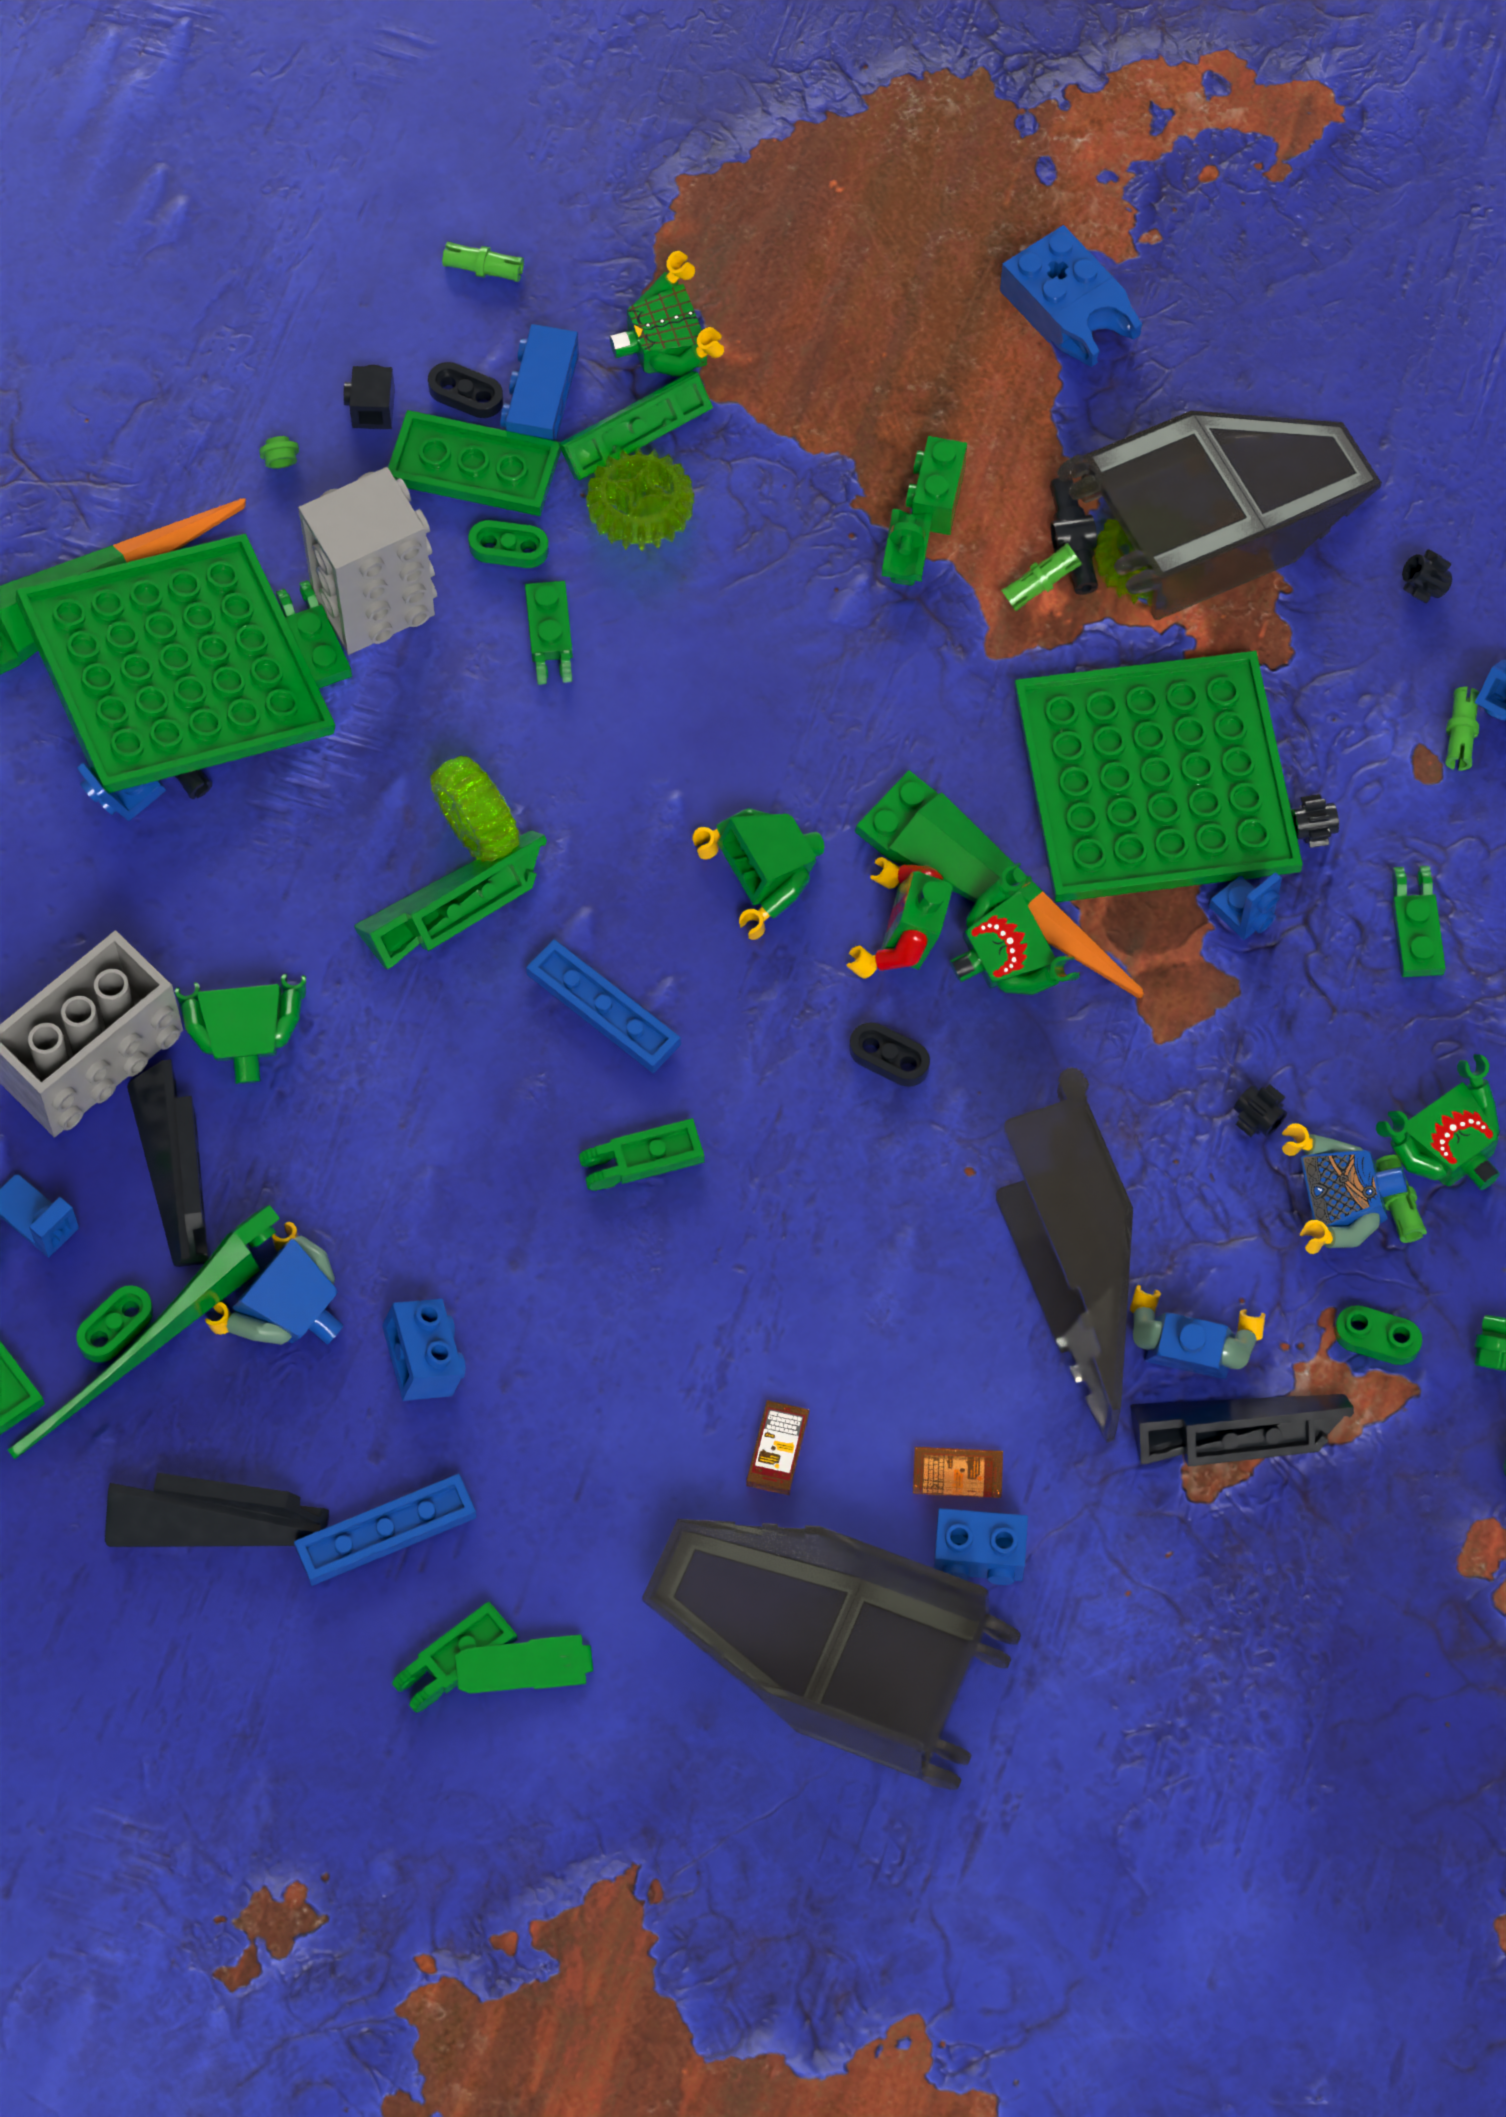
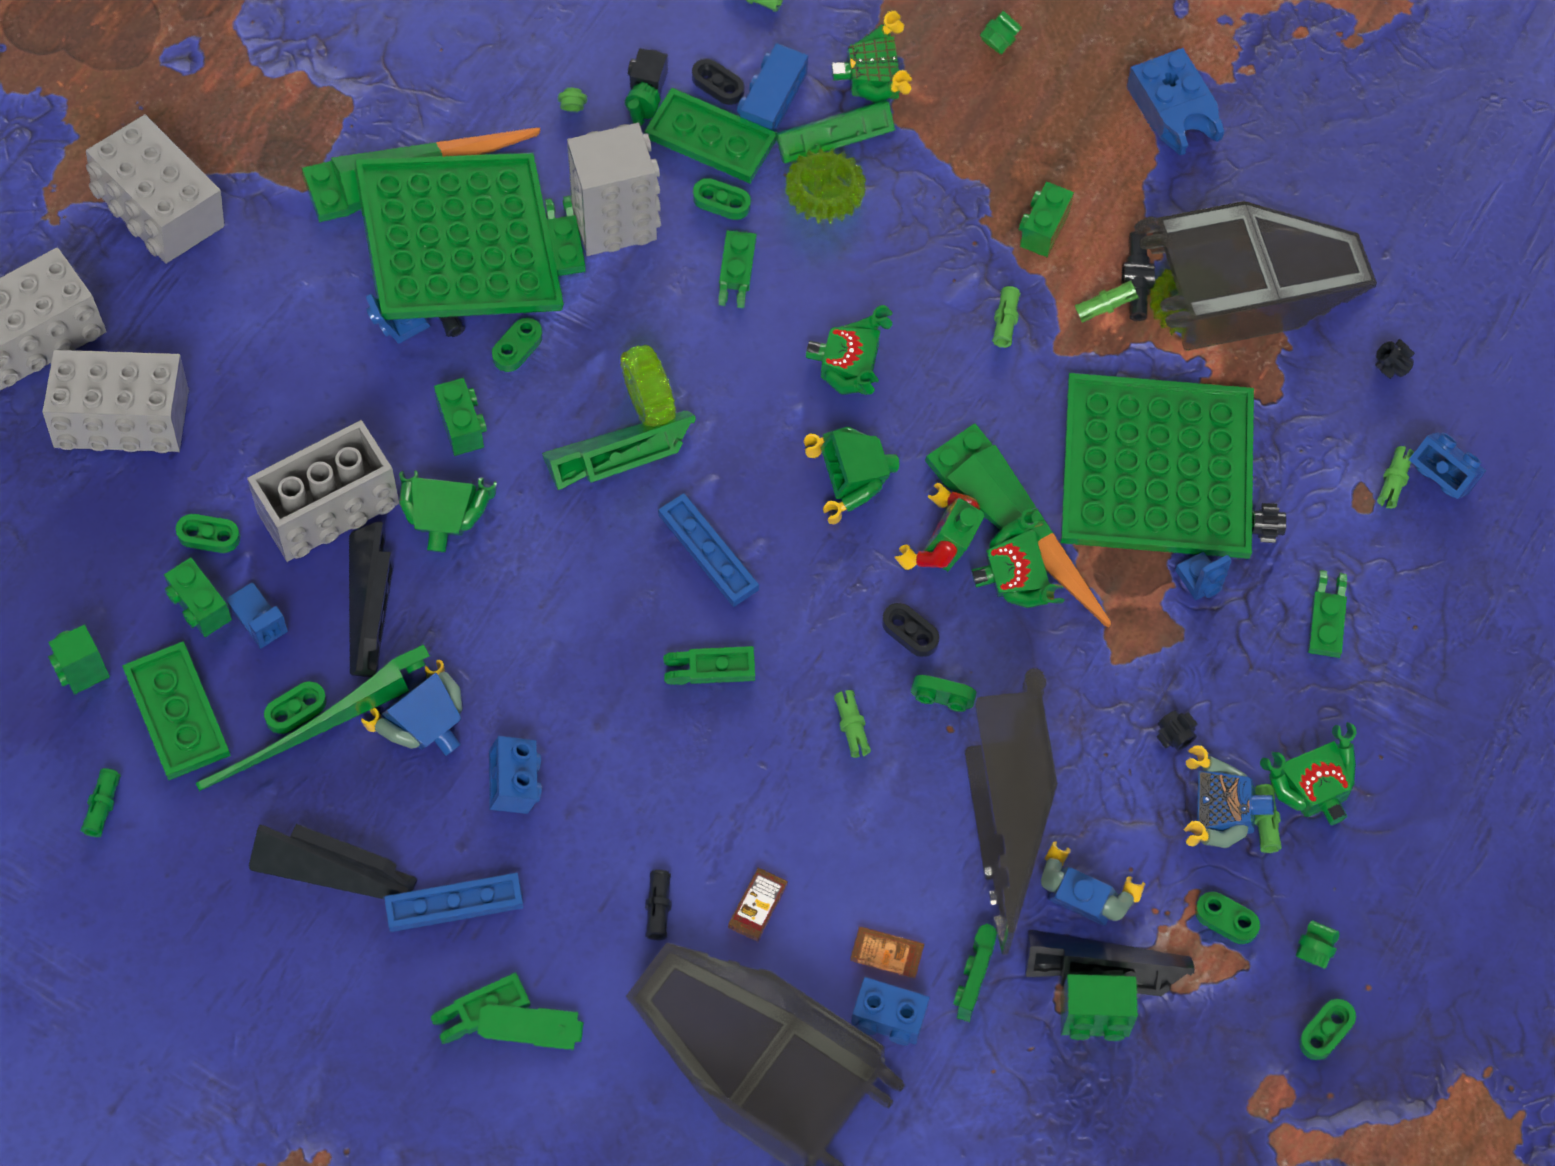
camera: 10 degrees right, 0 degrees up
green hips [882,509,933,586] -> none
none -> green brick [434,378,487,456]
none -> green plate [492,318,542,372]
none -> green piece [624,82,661,126]
none -> black pin [645,870,672,940]
none -> green torso [806,305,893,395]
none -> bright green pin [834,690,871,758]
none -> green plate [911,675,977,712]
none -> green hinge [953,923,997,1022]
none -> green piece [980,10,1022,54]
none -> bright green pin [992,286,1020,348]
none -> green brick [1060,975,1138,1041]

